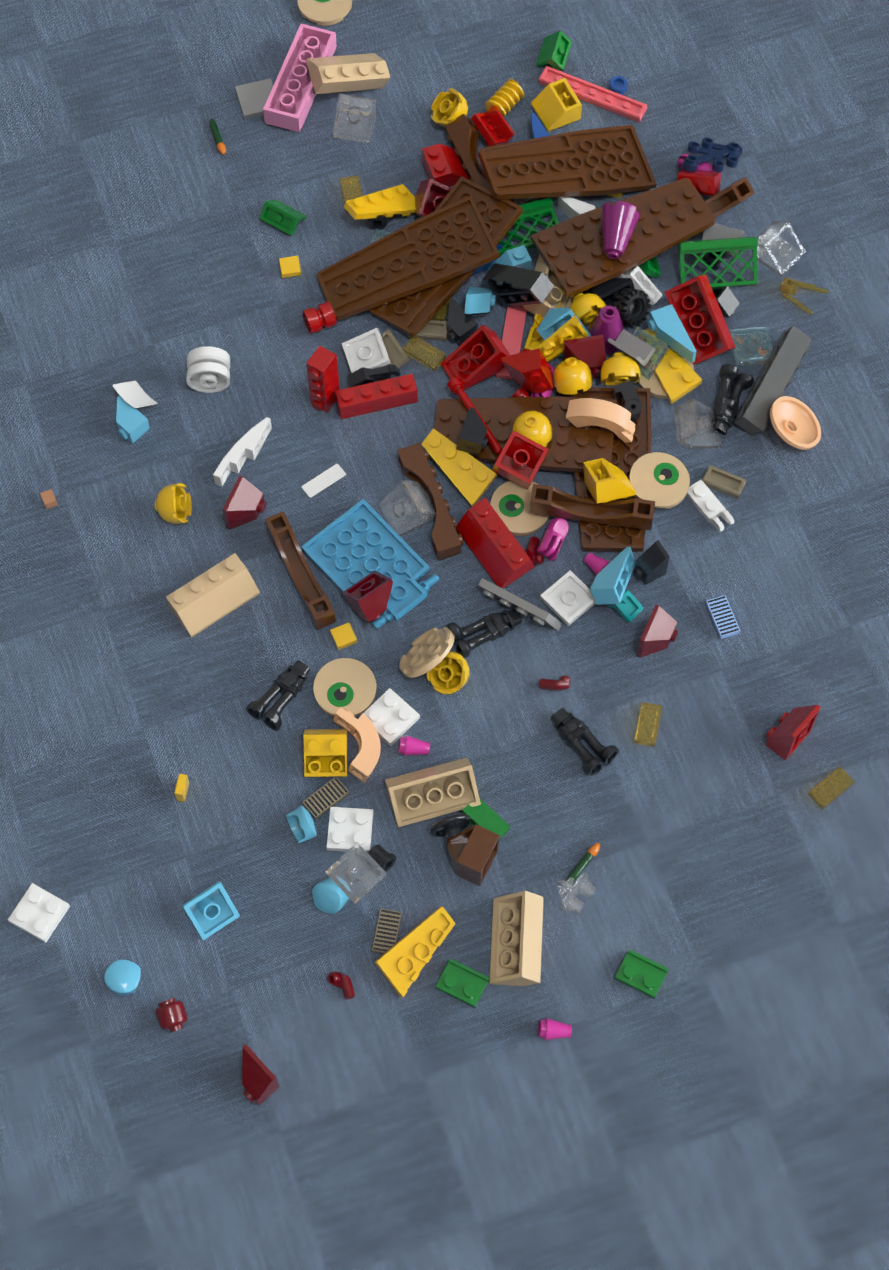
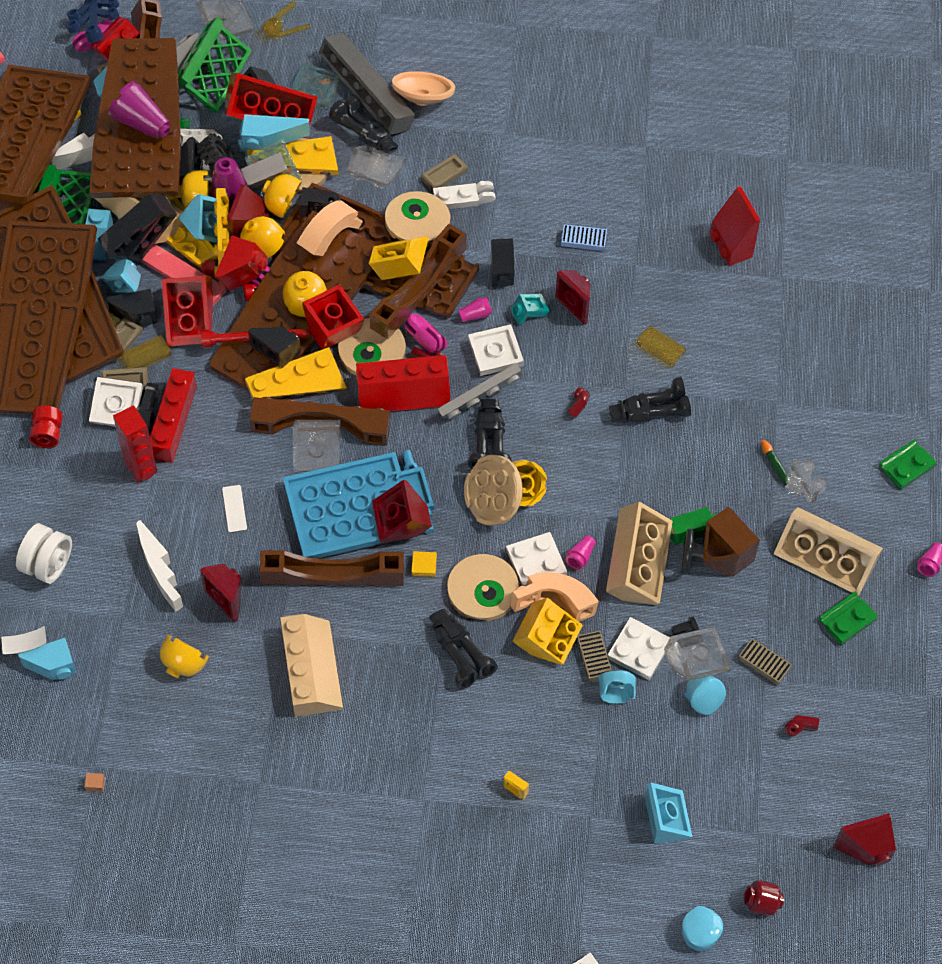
camera: 65 degrees left, 5 degrees down
yellow wing [374,906,456,997] -> none
medium azure slope [590,547,636,605] -> none
clear yellow tile [808,766,855,810] -> none

